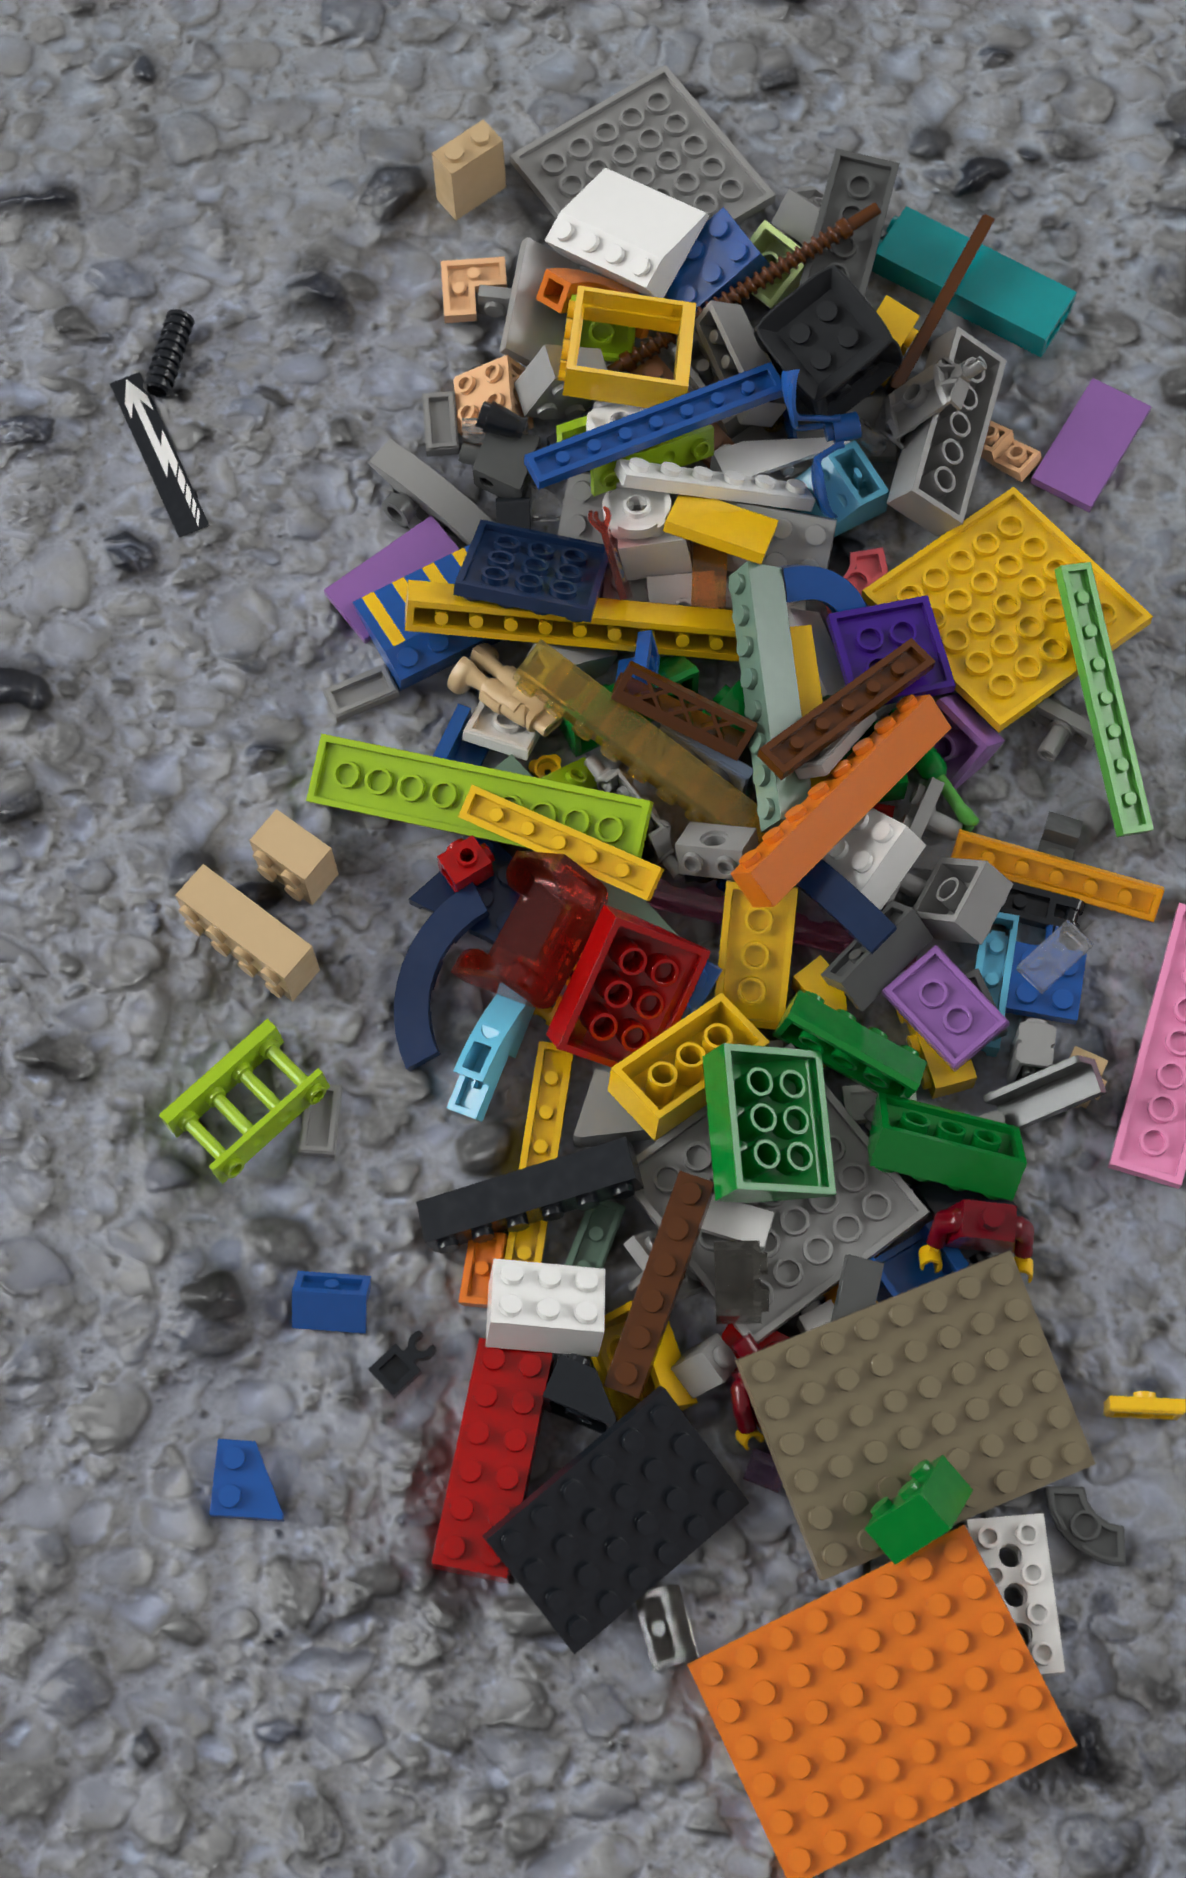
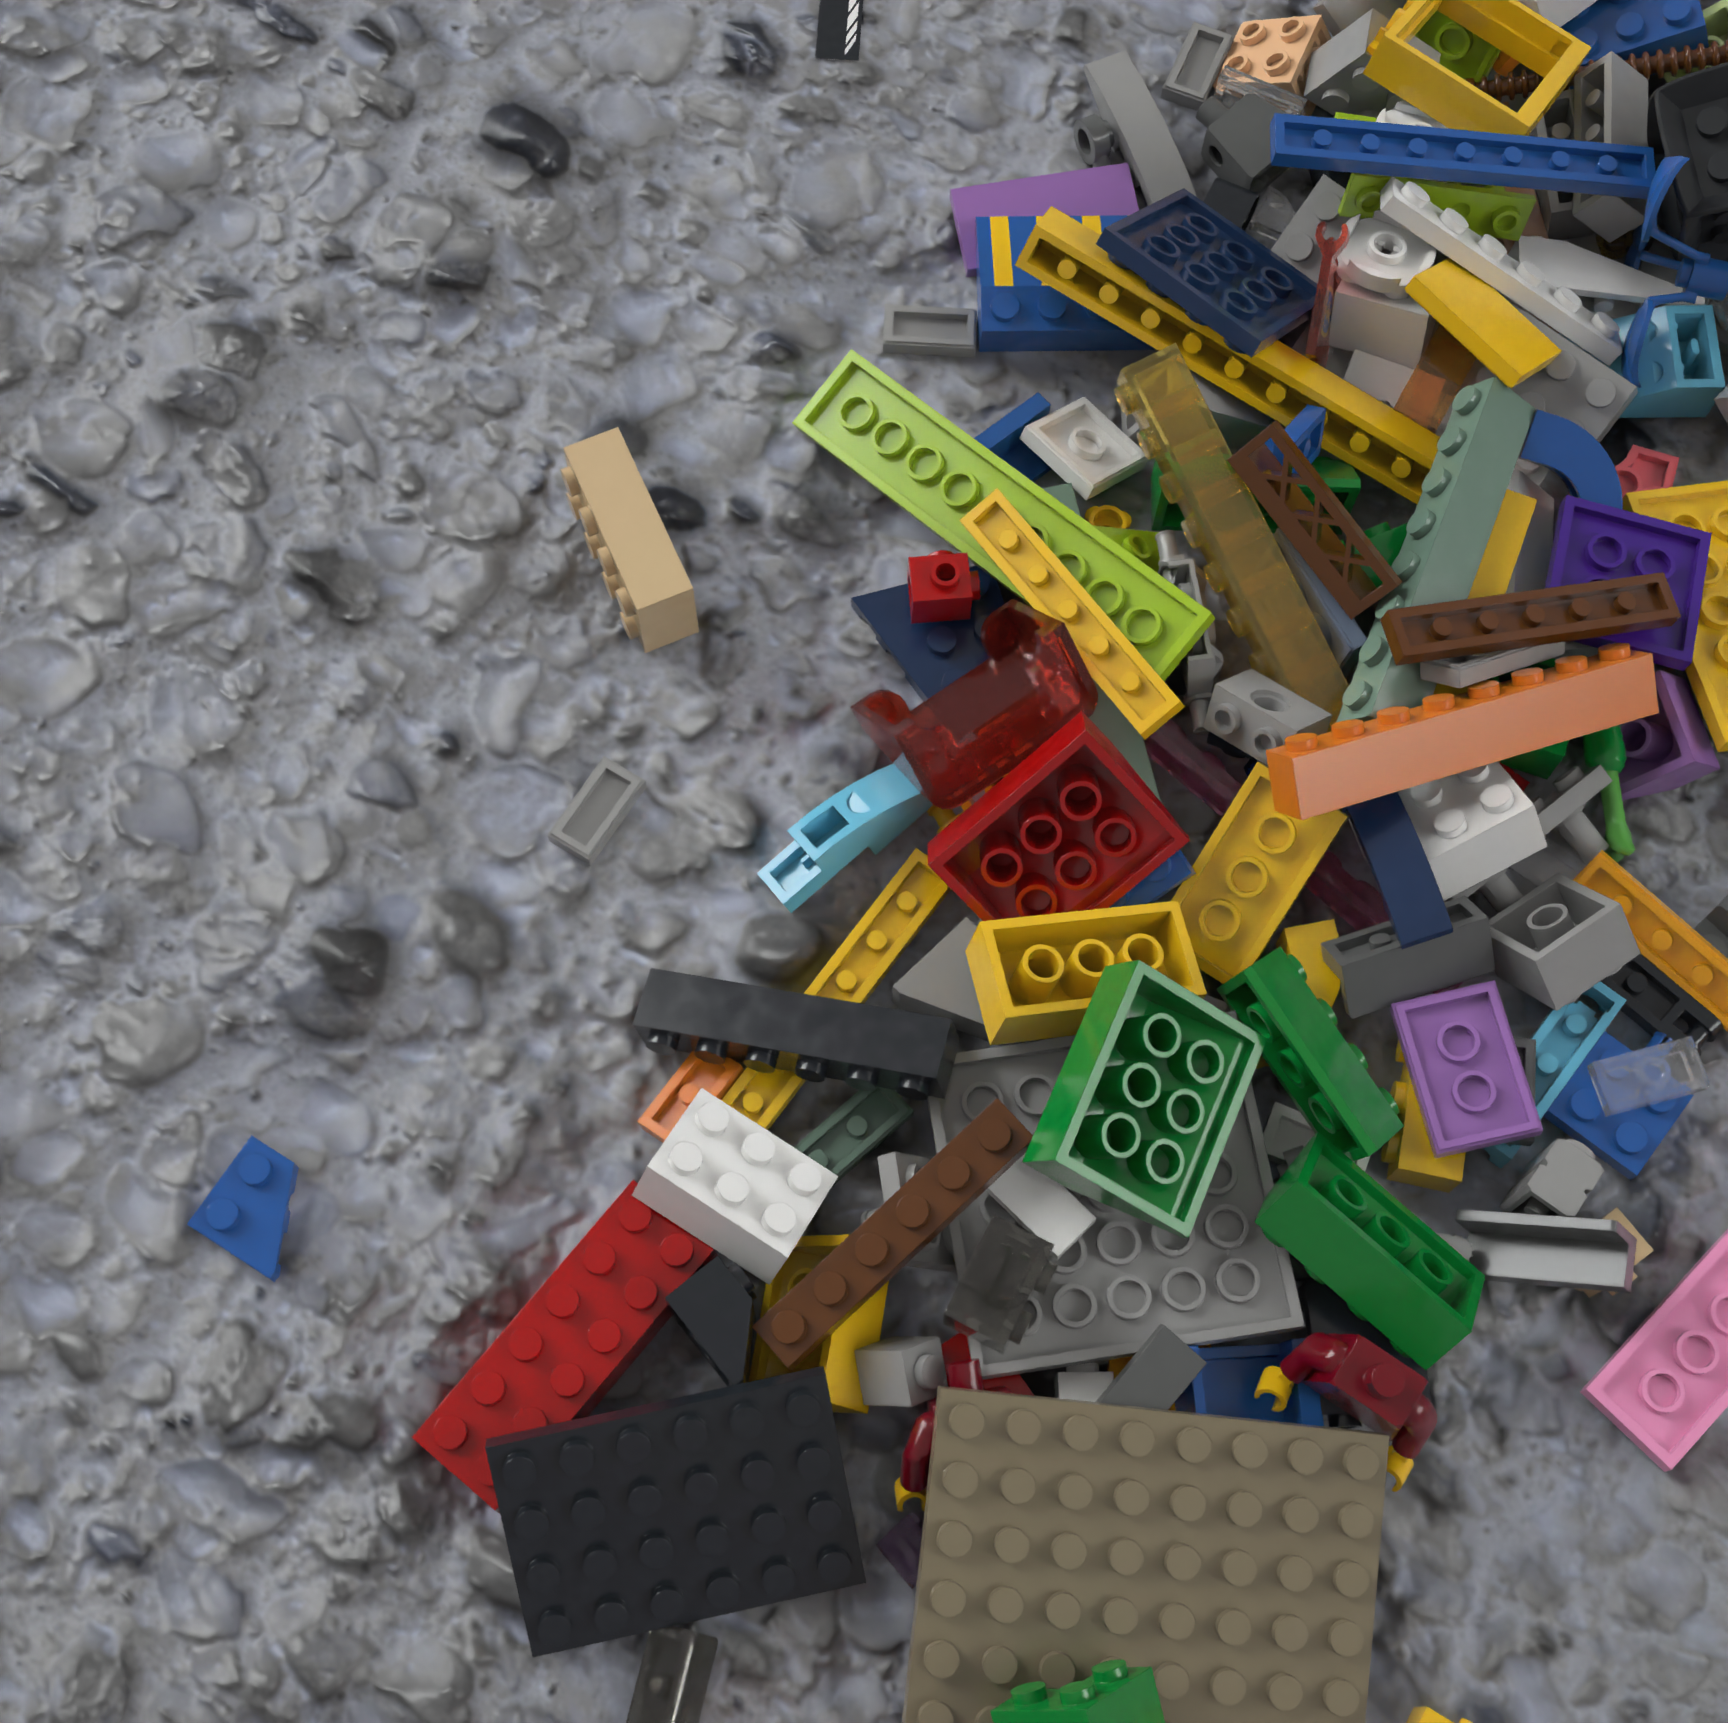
camera: 25 degrees right, 0 degrees up
lime fence [159,1019,330,1184] -> none
tan brick [249,809,338,905] -> none
blue panel [292,1271,371,1334] -> none
black plate [368,1330,437,1399] -> none
dark blue tile [394,882,490,1072] -> none
tan piece [447,643,562,737] -> none
black cone [476,400,527,439] -> none

